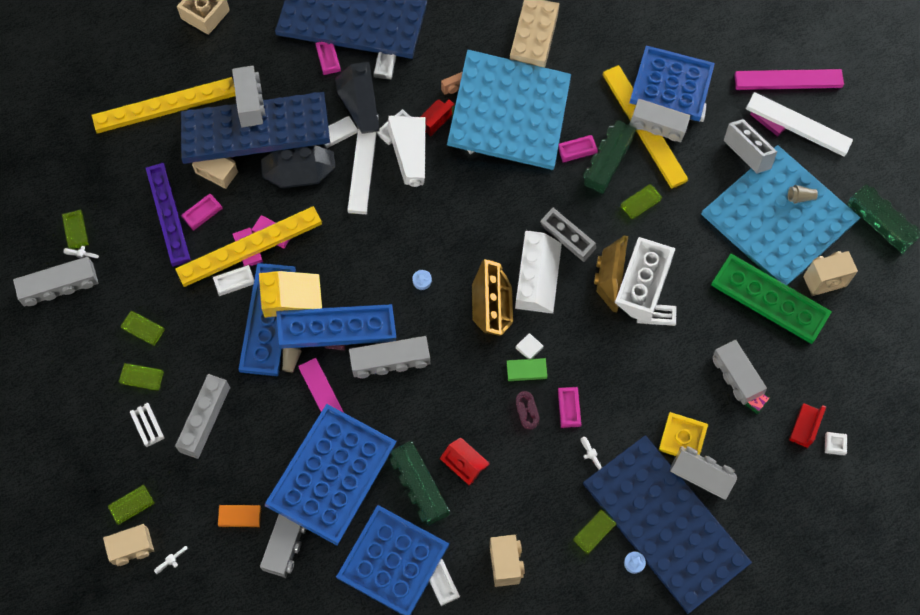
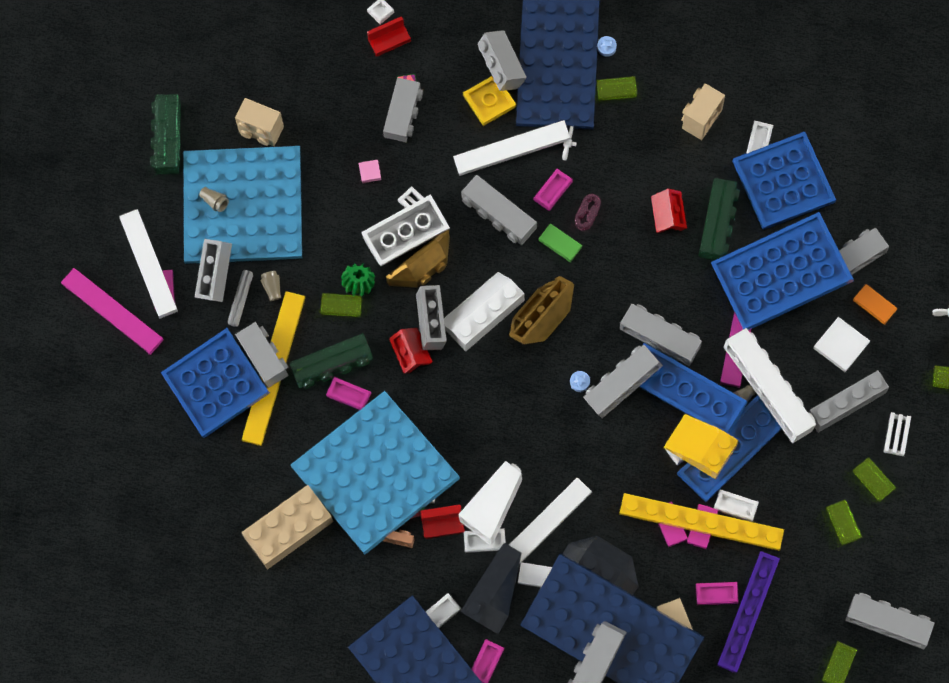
camera: 135 degrees left, 5 degrees up
white piece [64,246,99,258] -> none
white tile [516,333,543,359] -> none
green plate [711,254,832,344] -> none
none -> light grey axle [228,270,253,327]
none -> dark tan cone [260,271,281,301]
none -> green gear [342,263,375,297]
none -> bright pink tile [359,160,381,183]
none -> red panel [389,328,432,373]
none -> white tile [453,120,570,176]
none -> light grey brick [461,175,537,245]
none -> light grey brick [583,345,663,418]
none -> white brick [724,328,816,443]
none -> white tile [813,317,870,372]

